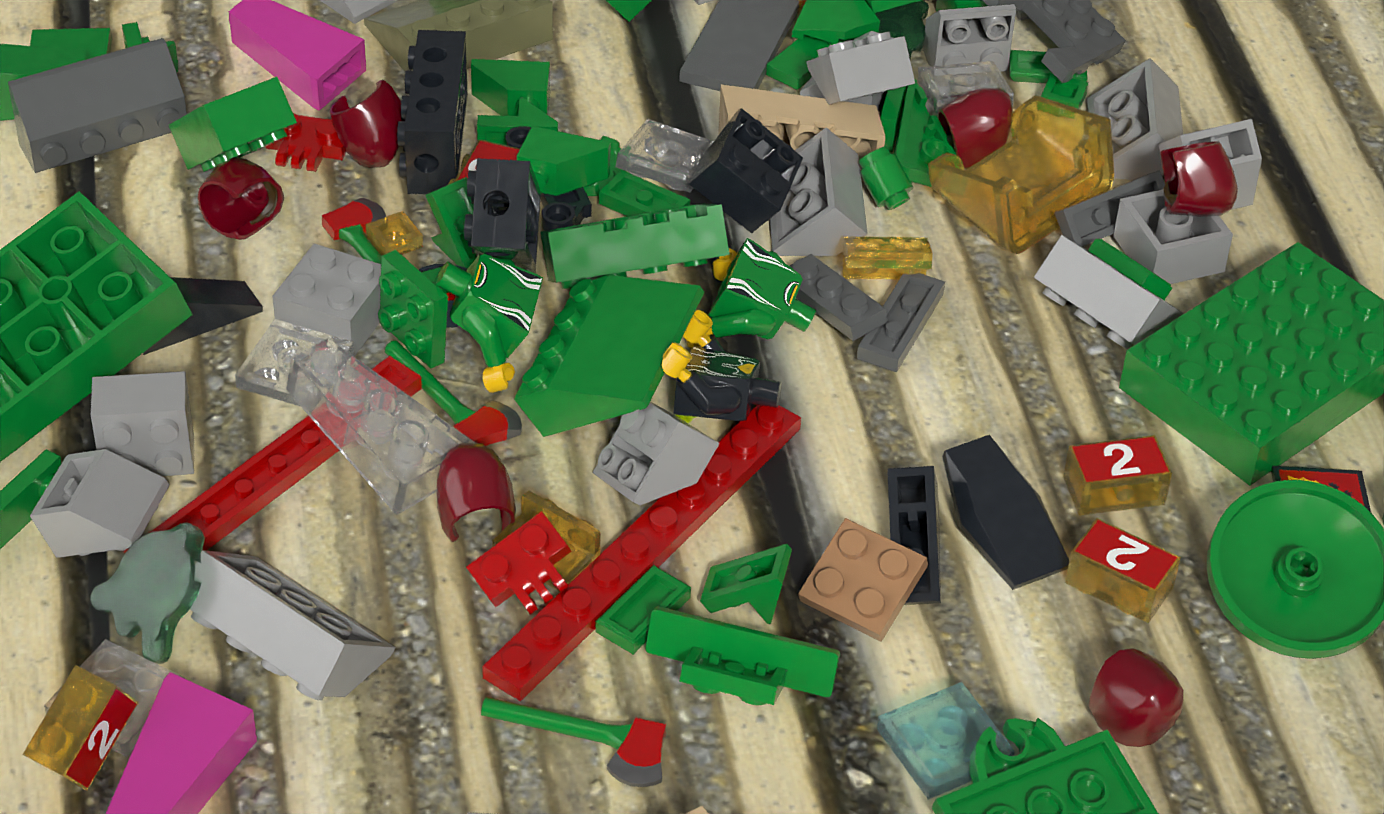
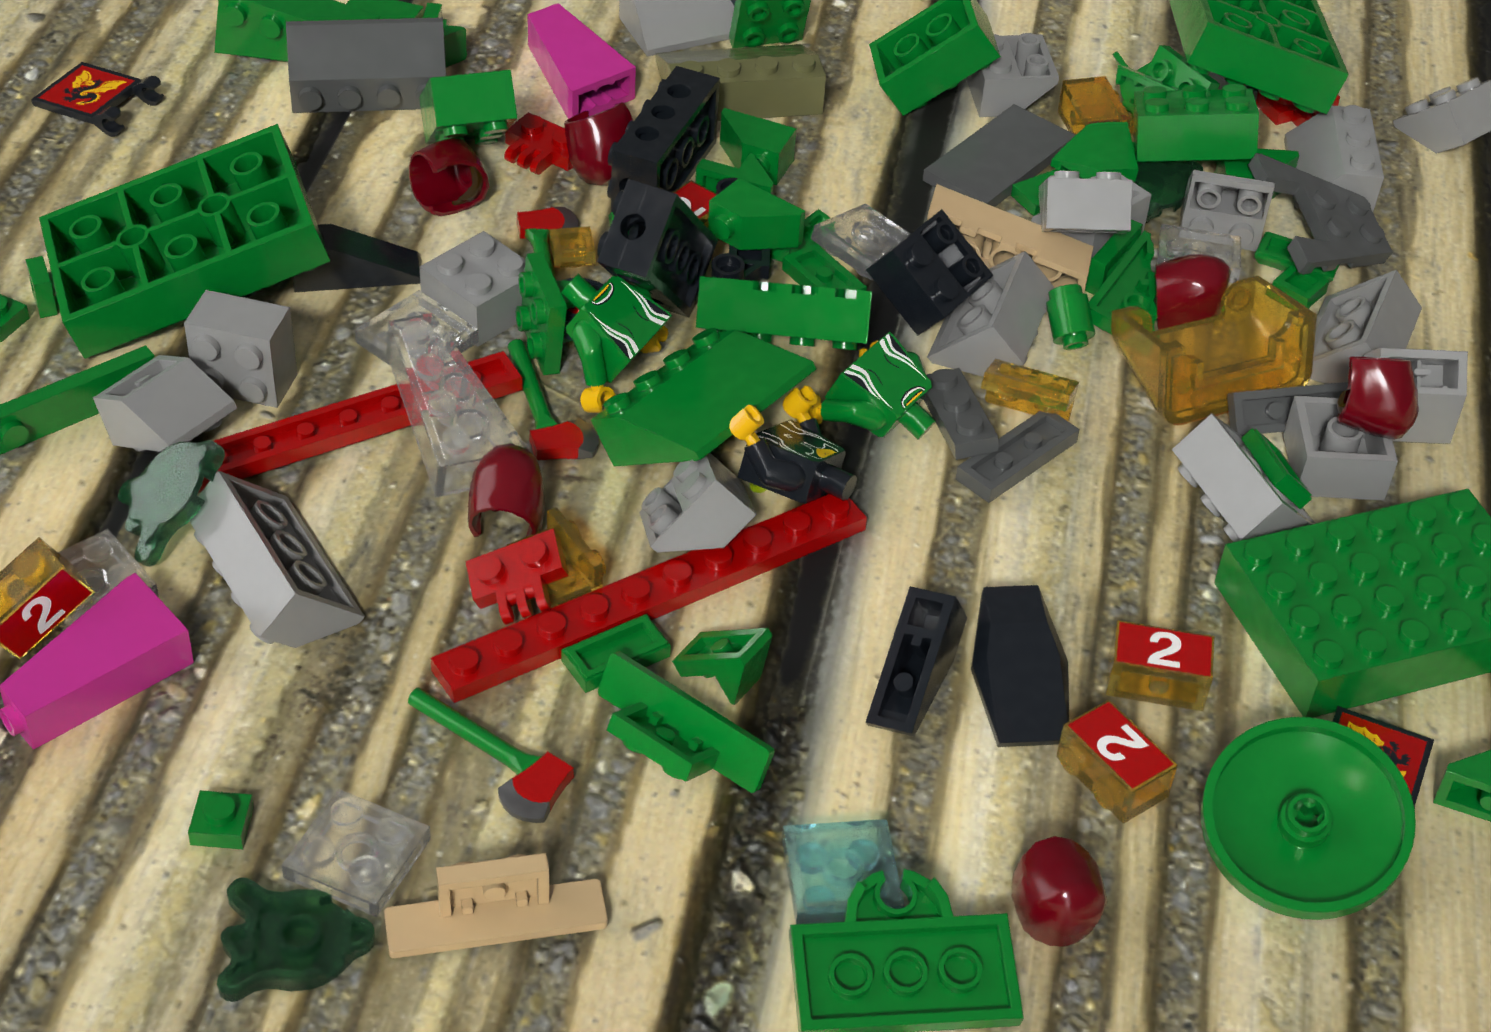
camera: 20 degrees right, 0 degrees up
medium nougat plate [798,518,928,642] -> none

